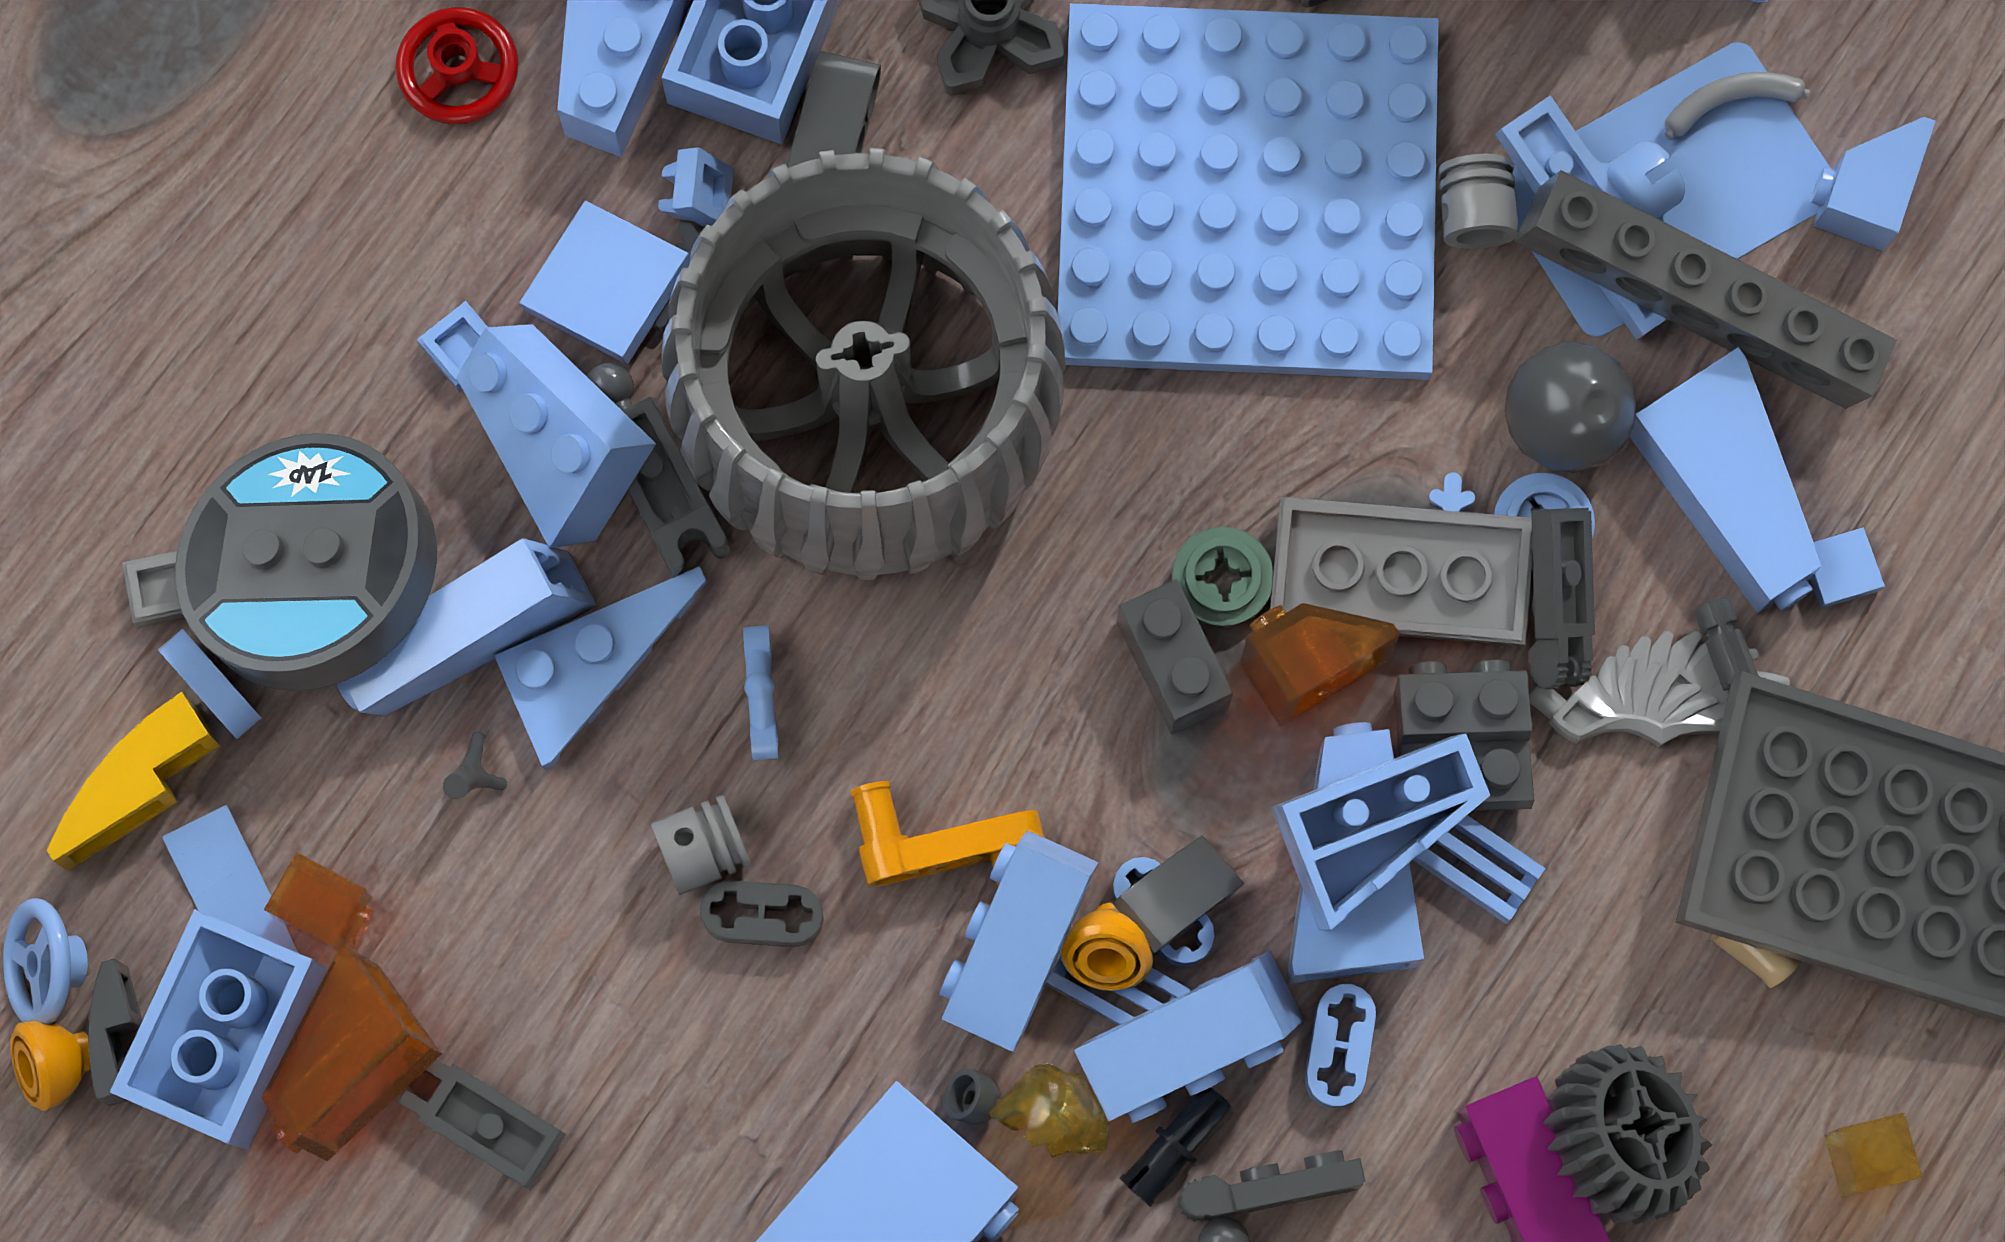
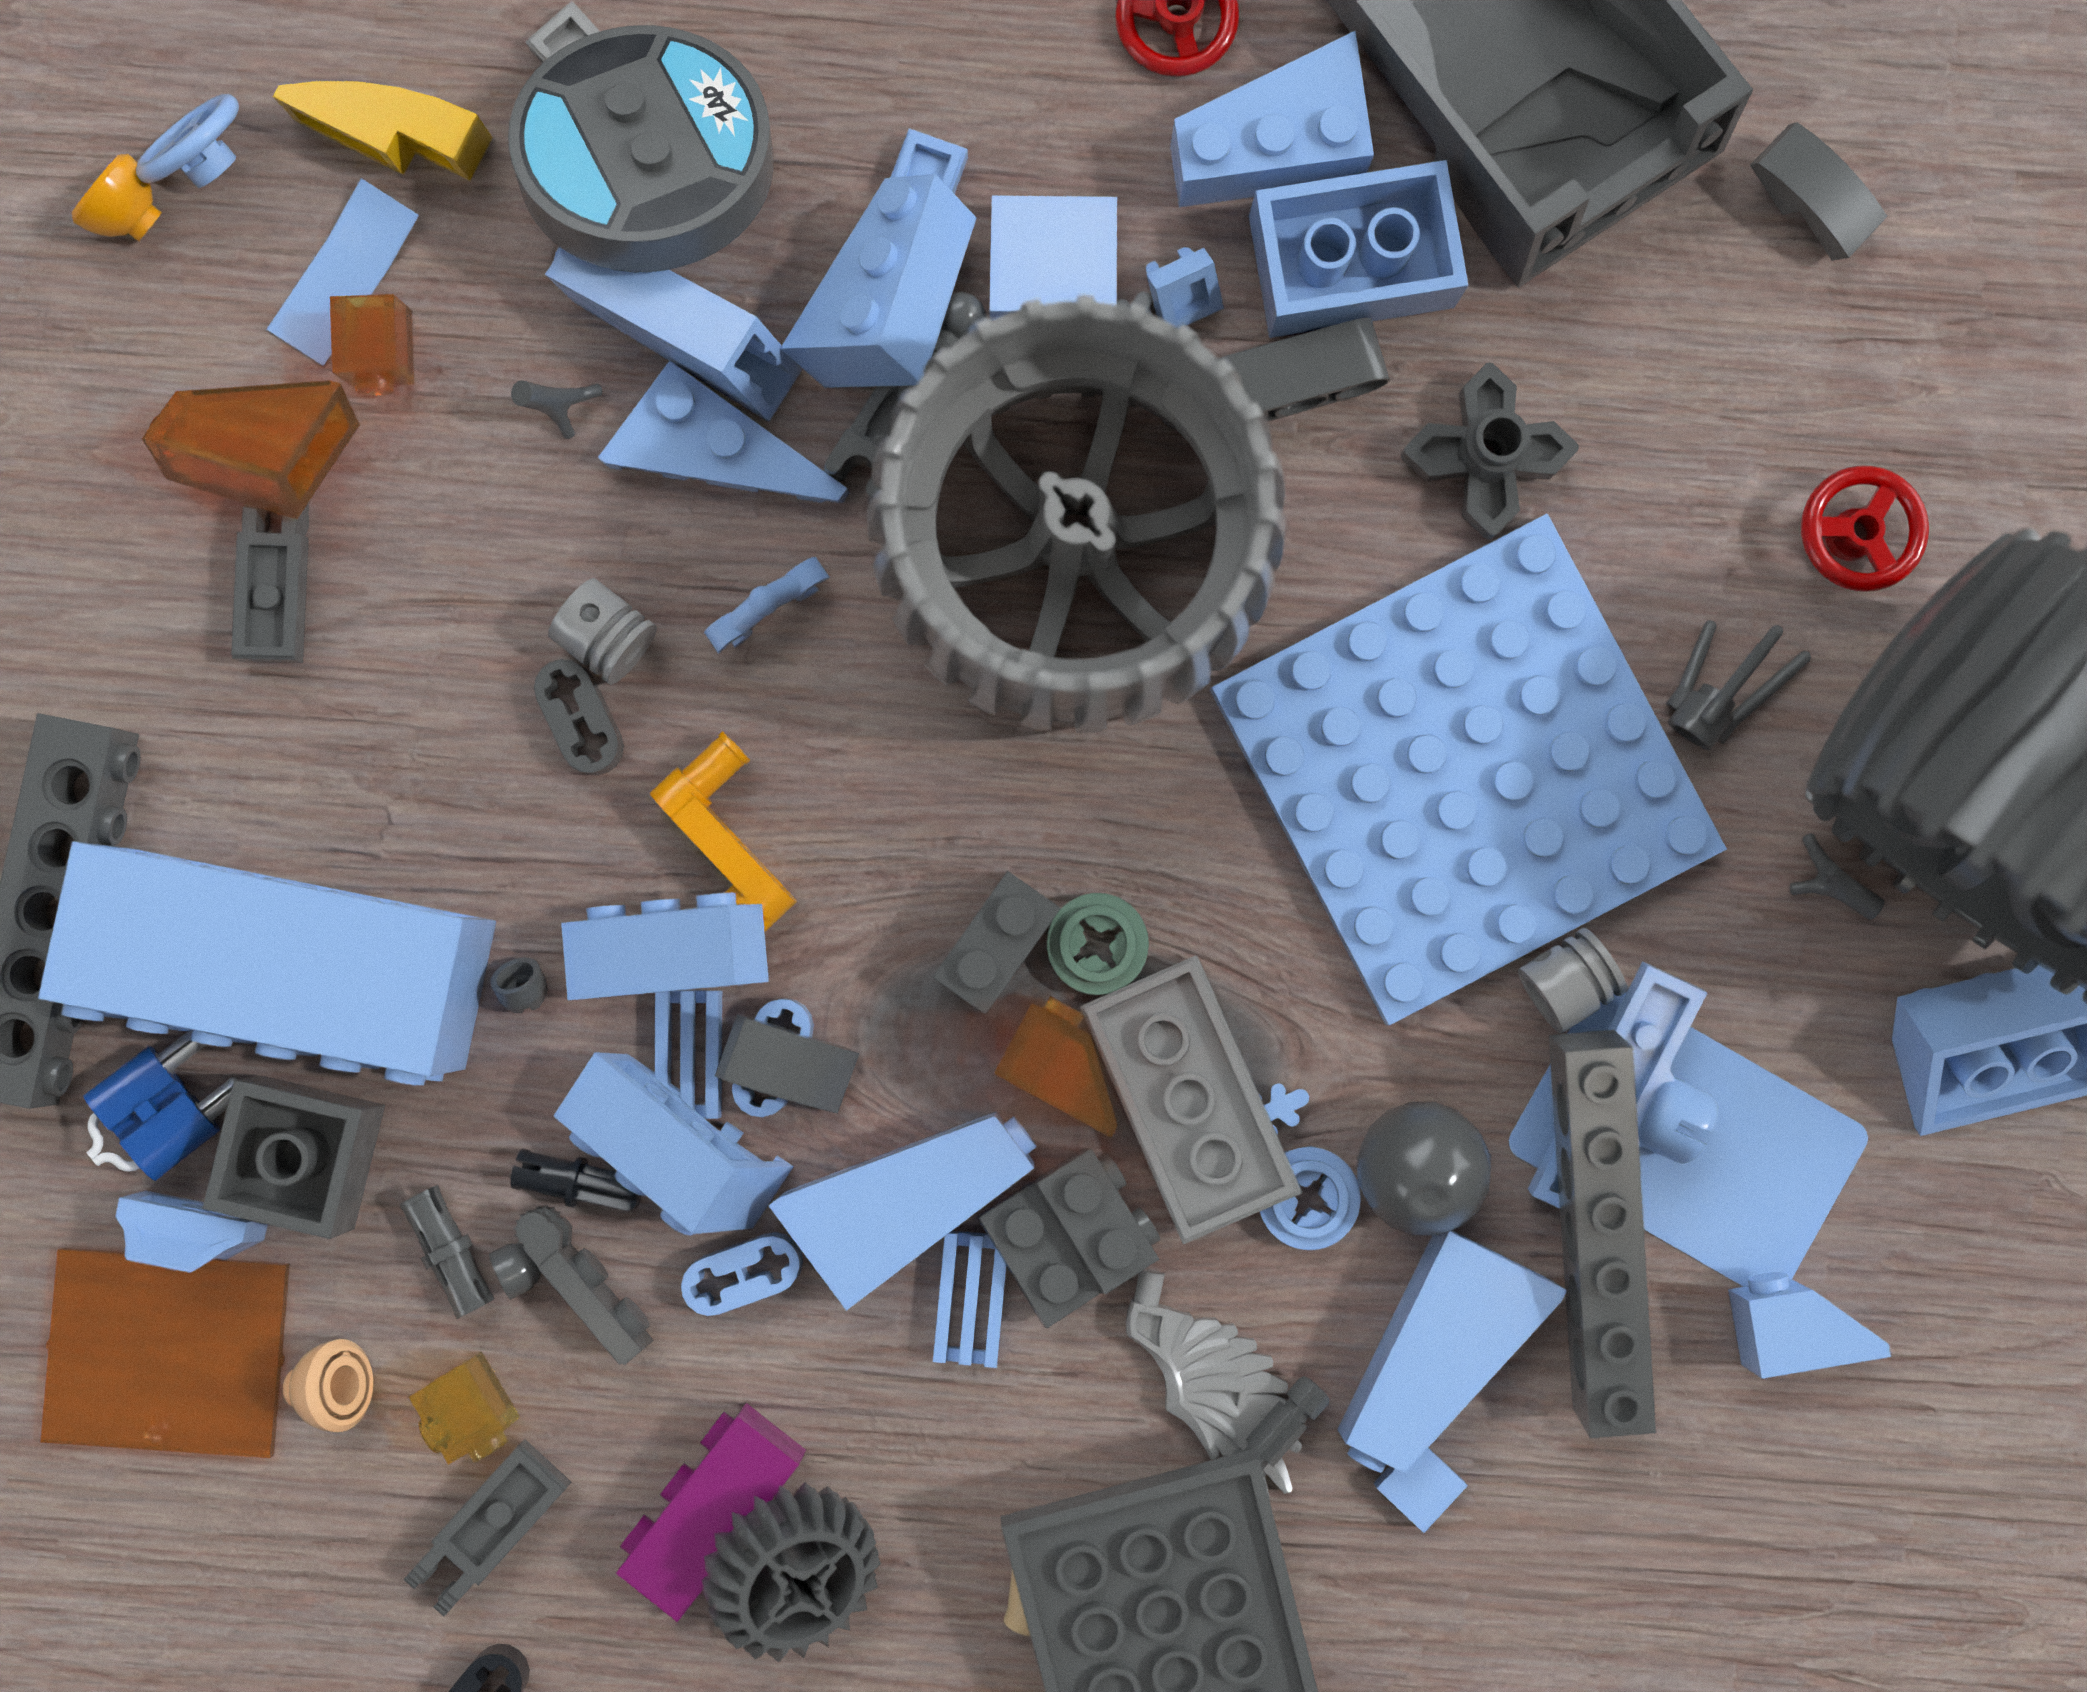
camera: 65 degrees right, 10 degrees up
dark grey slope [88,958,142,1106] -> none
light blue slope [110,909,331,1151] -> none
light blue beam [158,629,262,739] -> none
clear yellow hair [988,1063,1111,1158] -> none
light orange brick [1061,903,1153,991] -> none
light blue wedge [1271,733,1490,930] -> none
dark grey hinge [1528,508,1595,690] -> none
light grey piece [1664,72,1811,140] -> none

